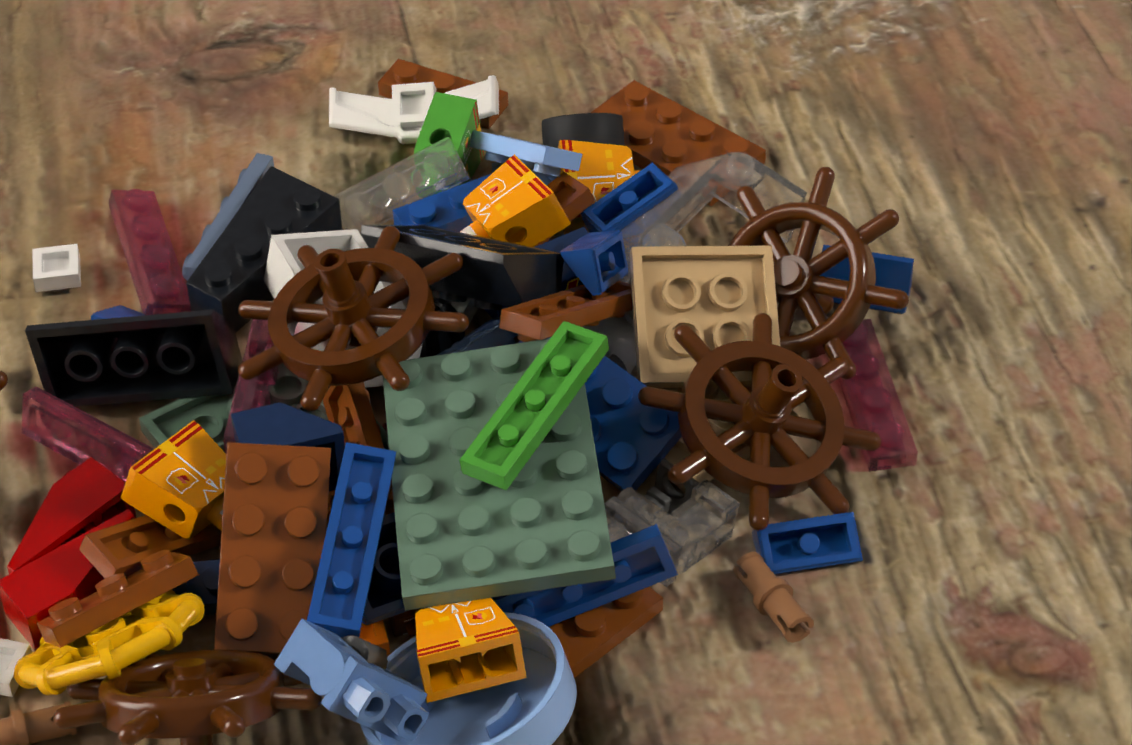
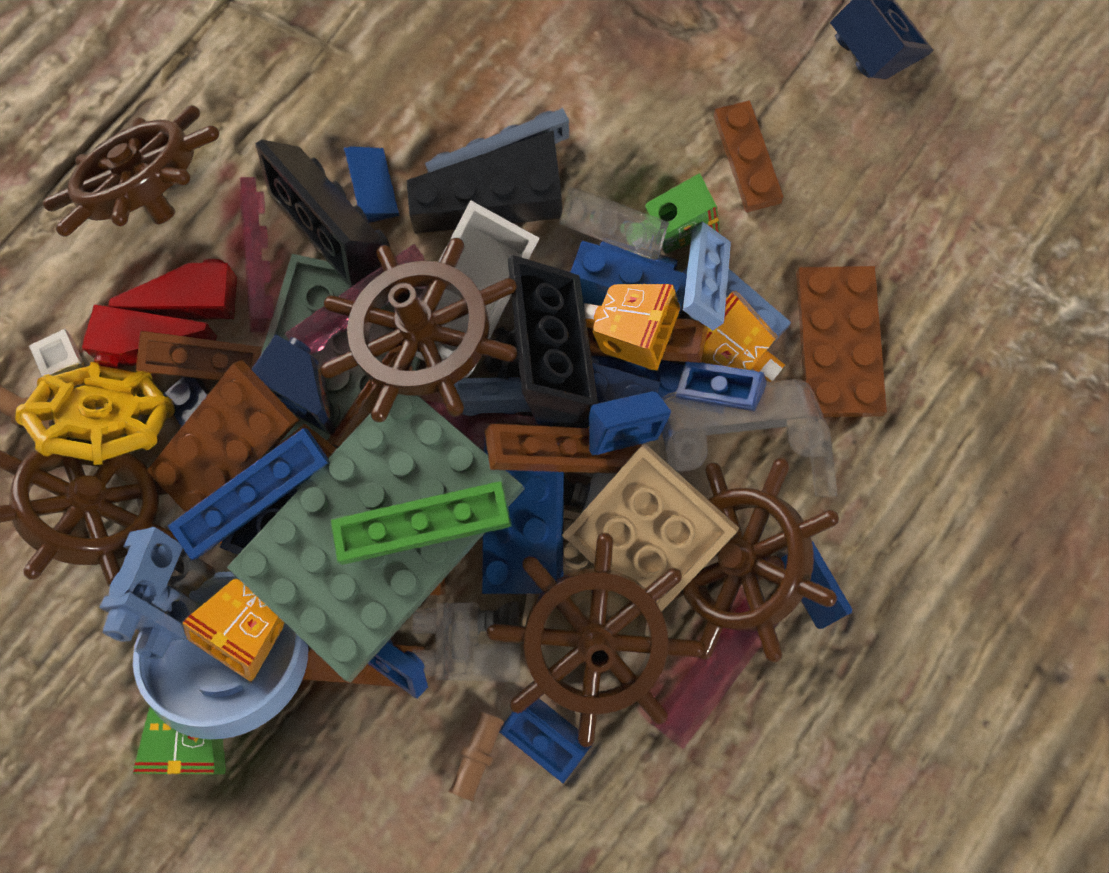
camera: 50 degrees right, 30 degrees up
white plate [32,244,81,292] -> none
dark orange plate [37,550,199,648] -> none
clear pink plate [108,189,191,315] -> none
light orange torso [121,420,226,539] -> none
white plate [329,75,499,144] -> none
black tyre [542,113,624,148] -> none

